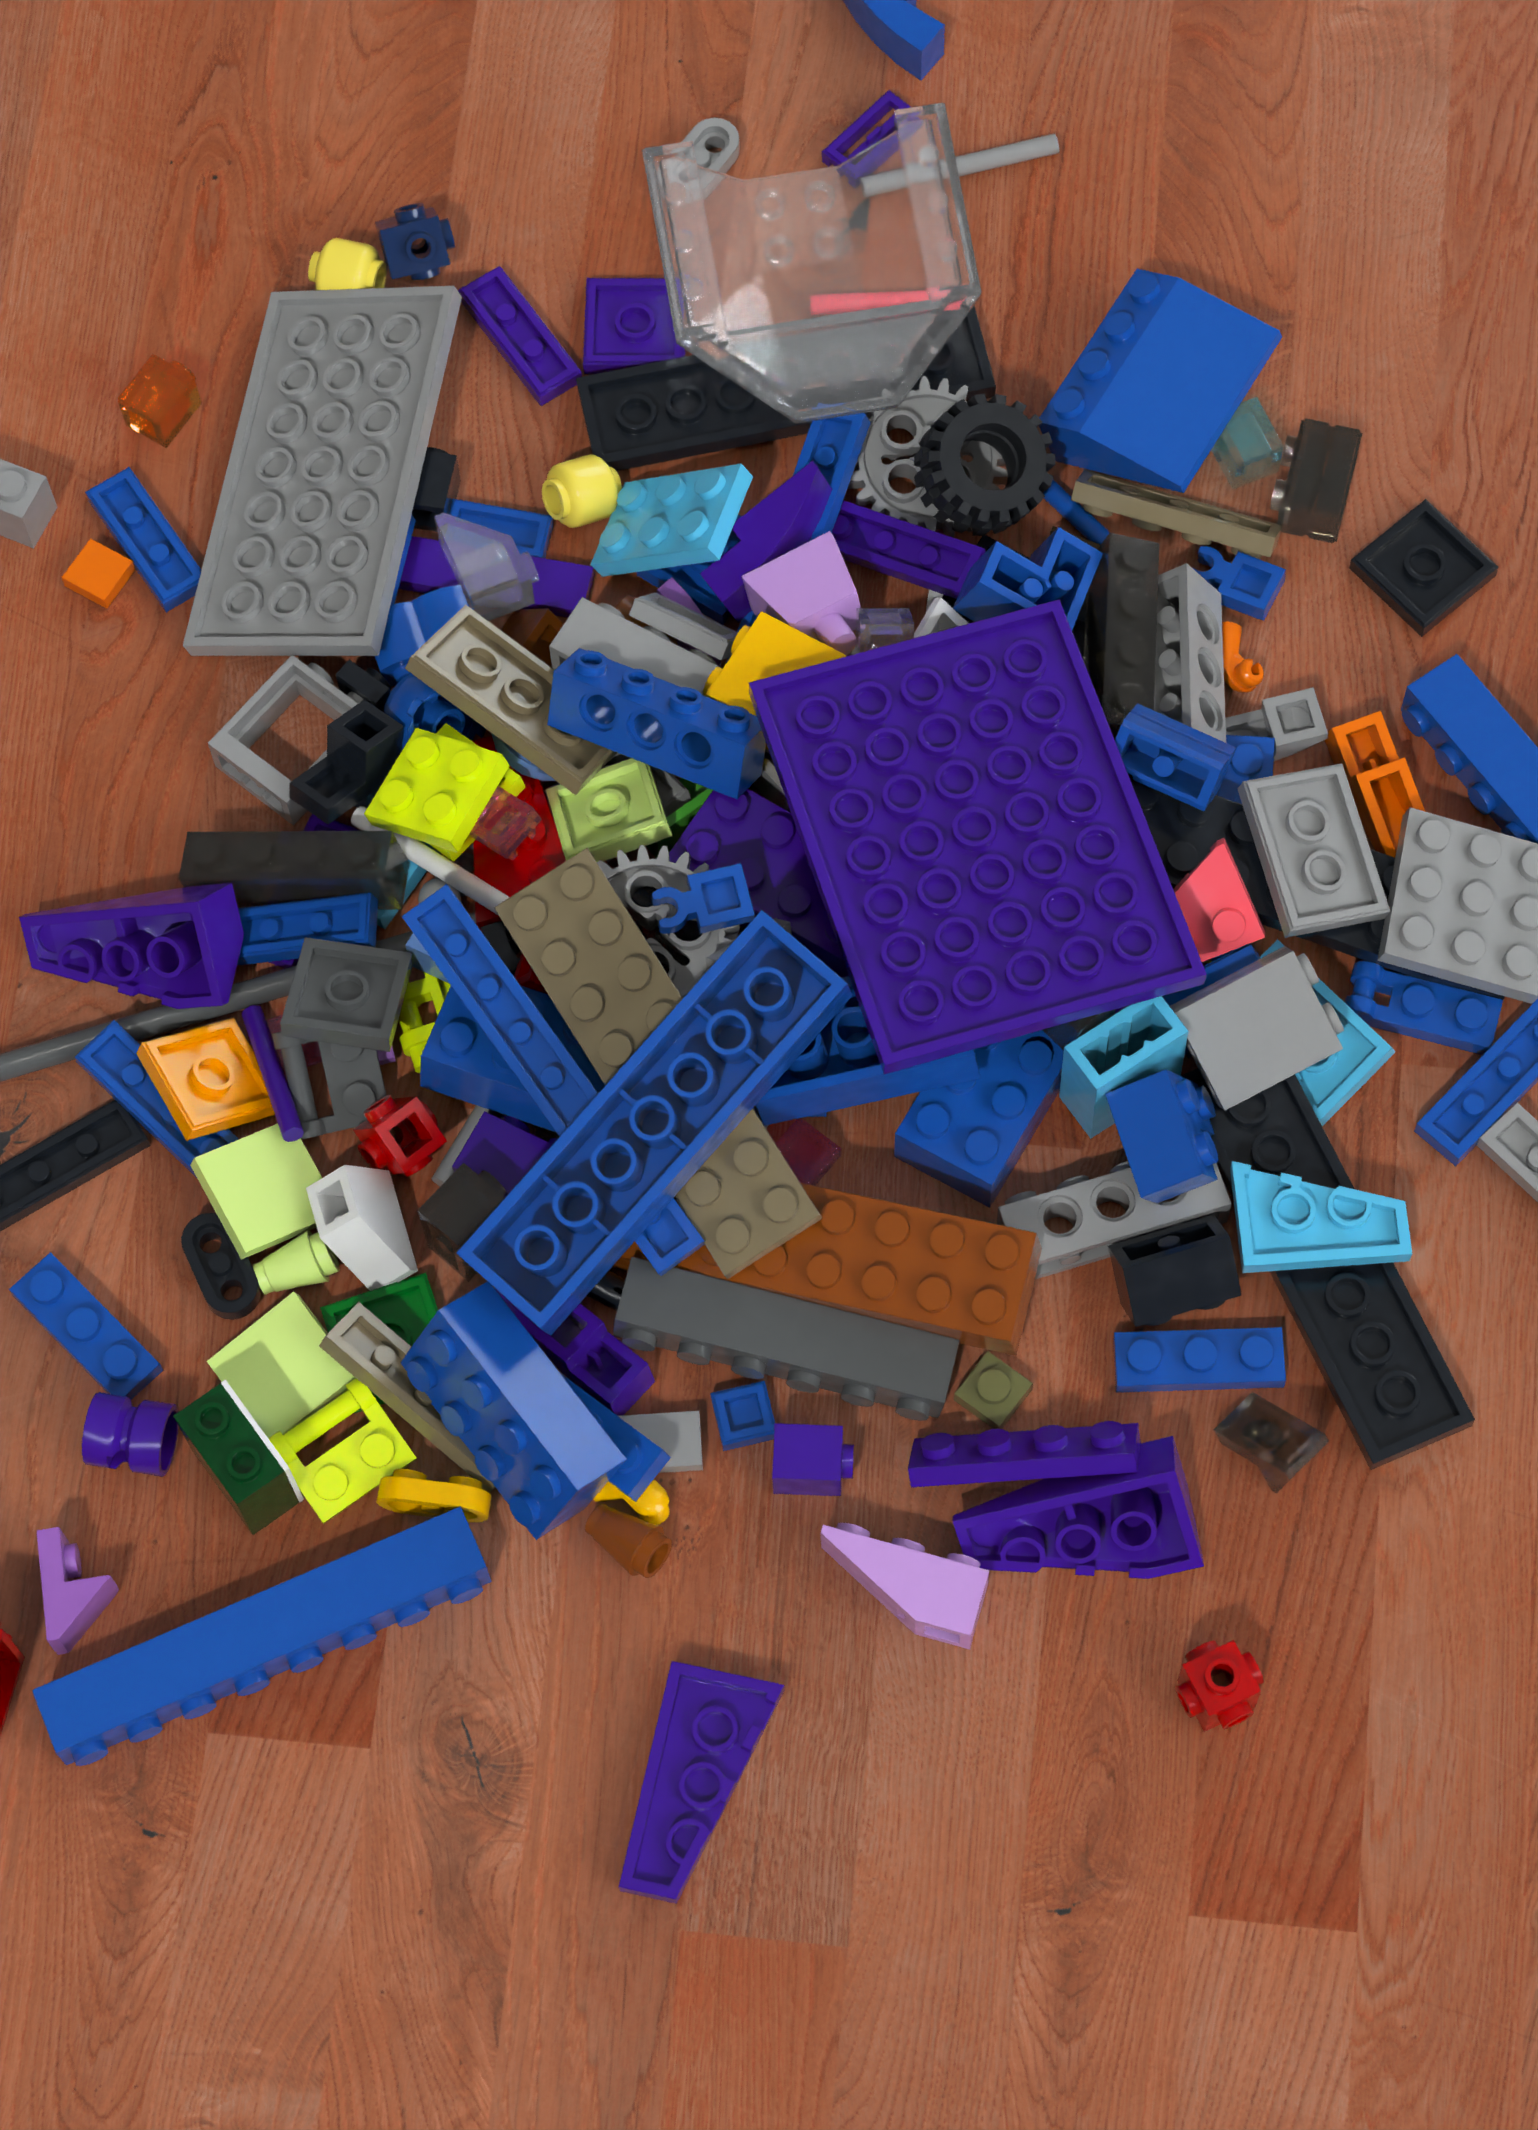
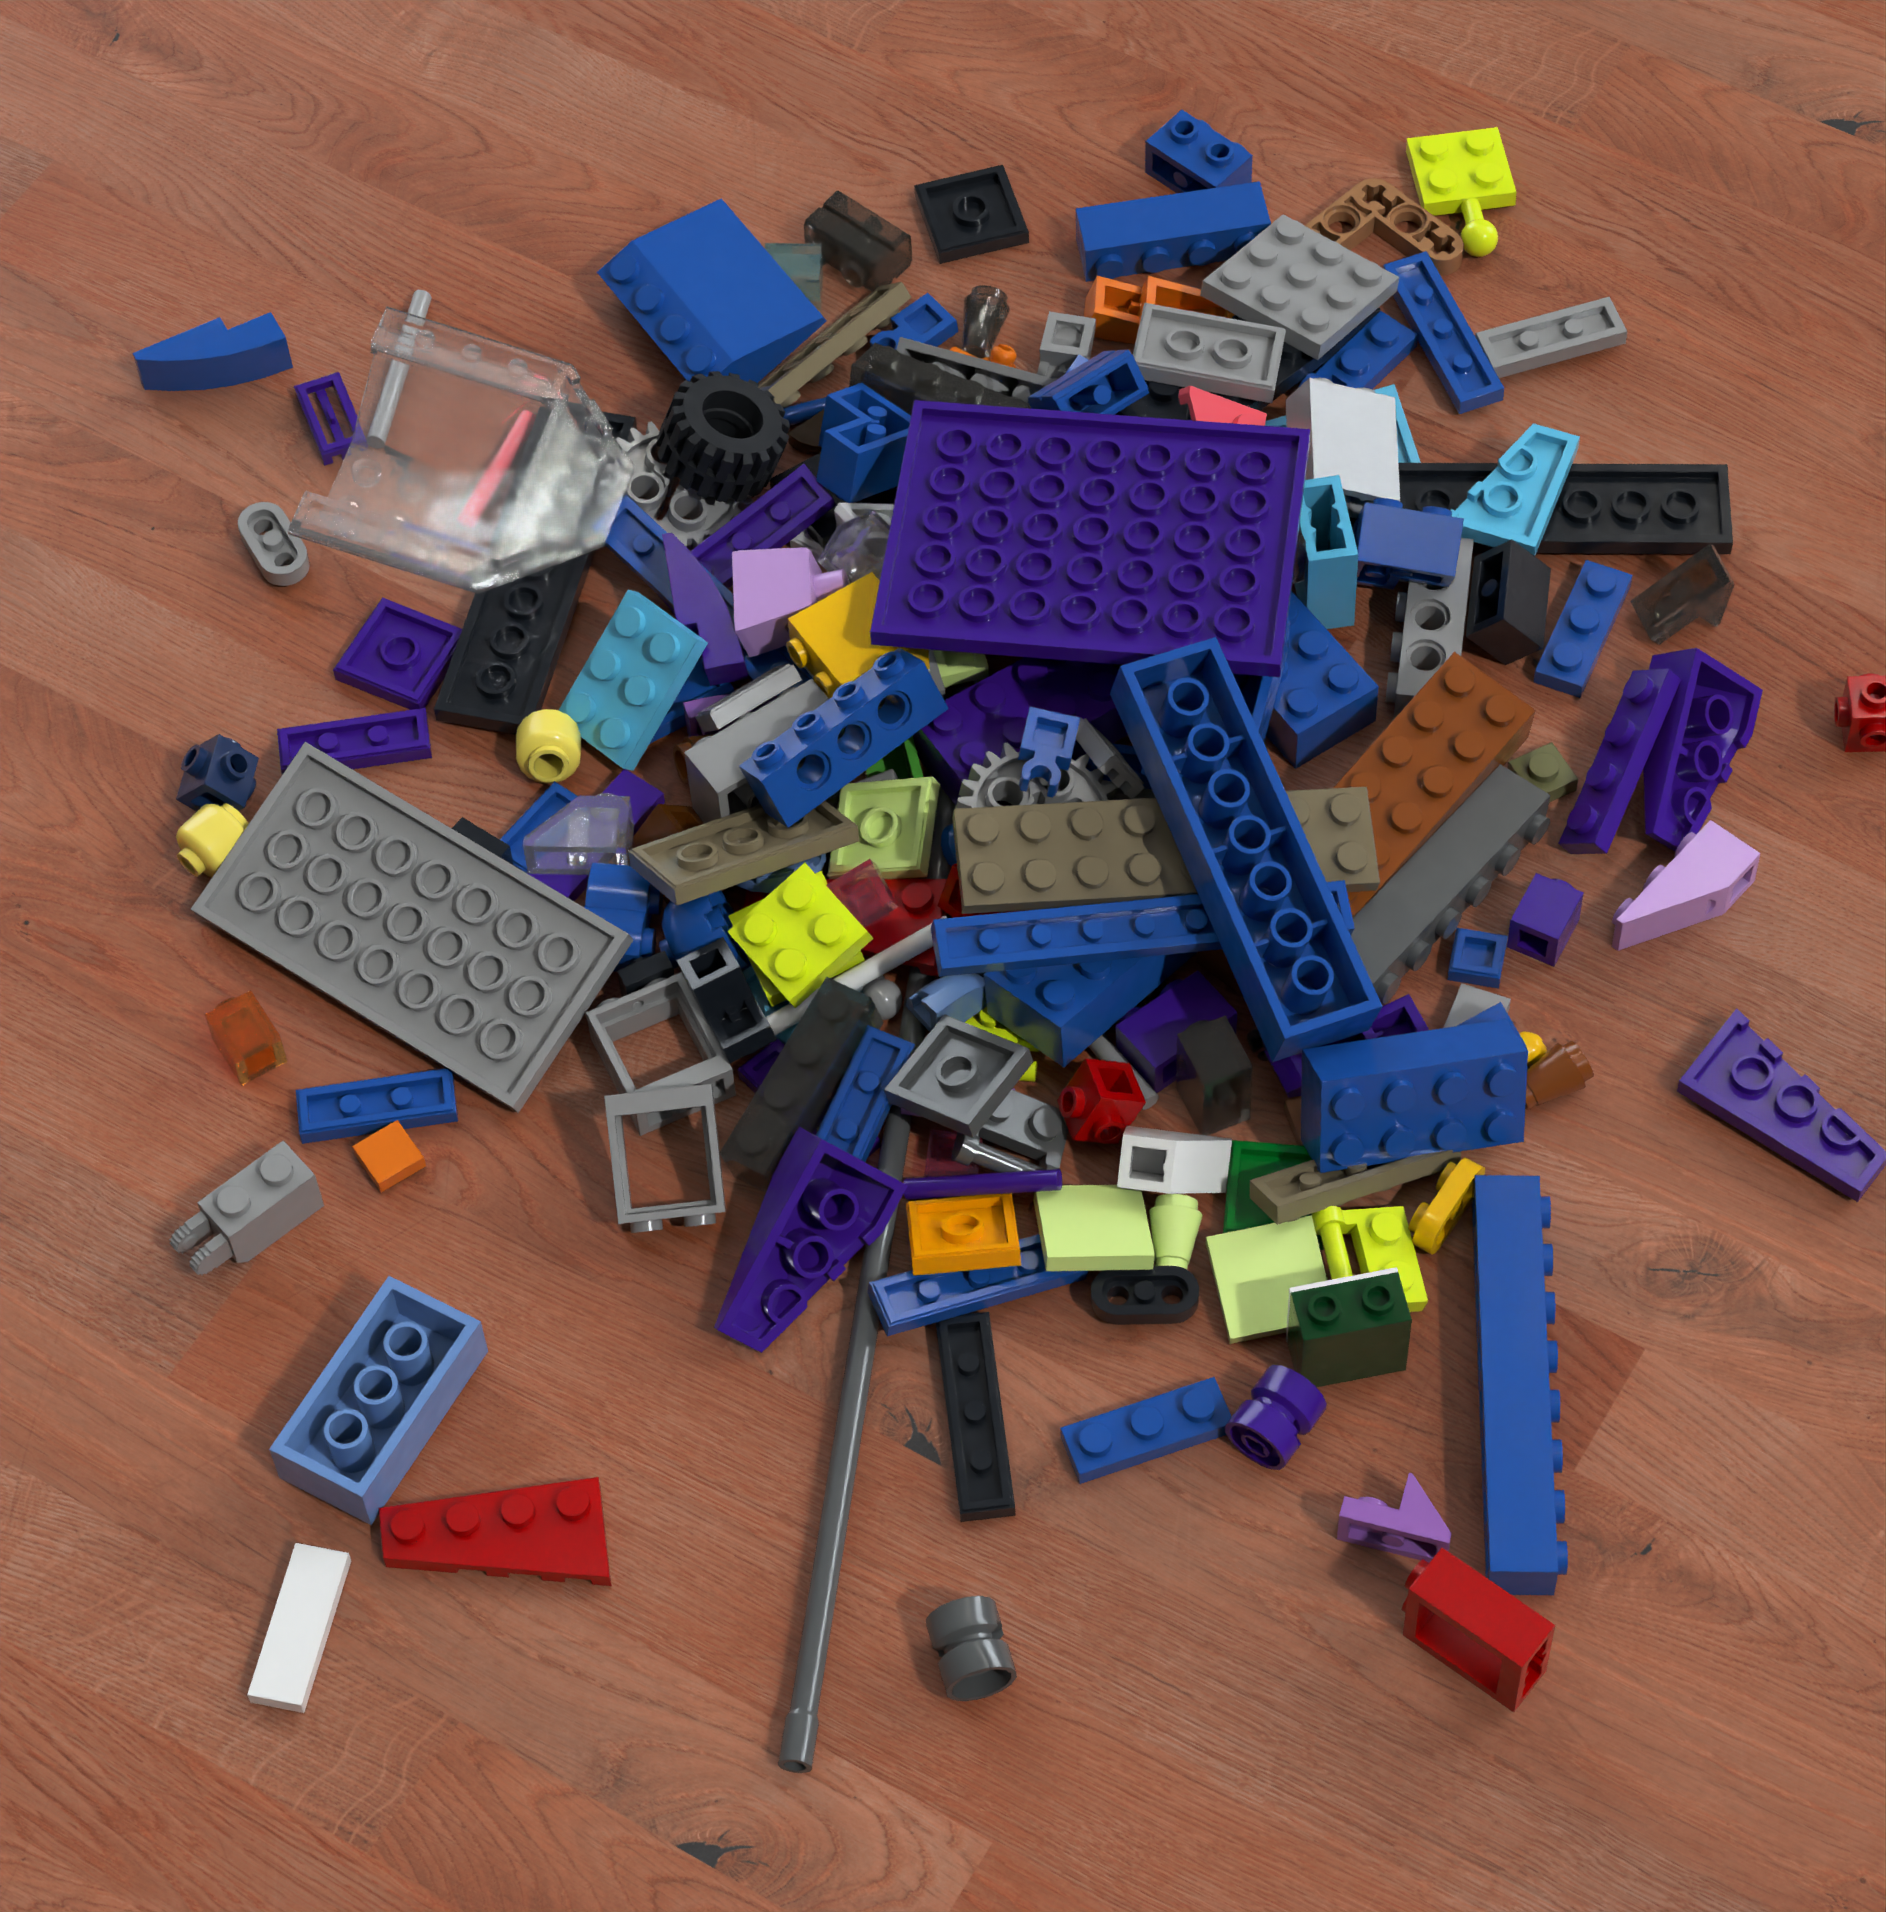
camera: 65 degrees left, 10 degrees down
none -> light grey window [604,1084,726,1233]
none -> clear smoke cone [962,285,1010,358]

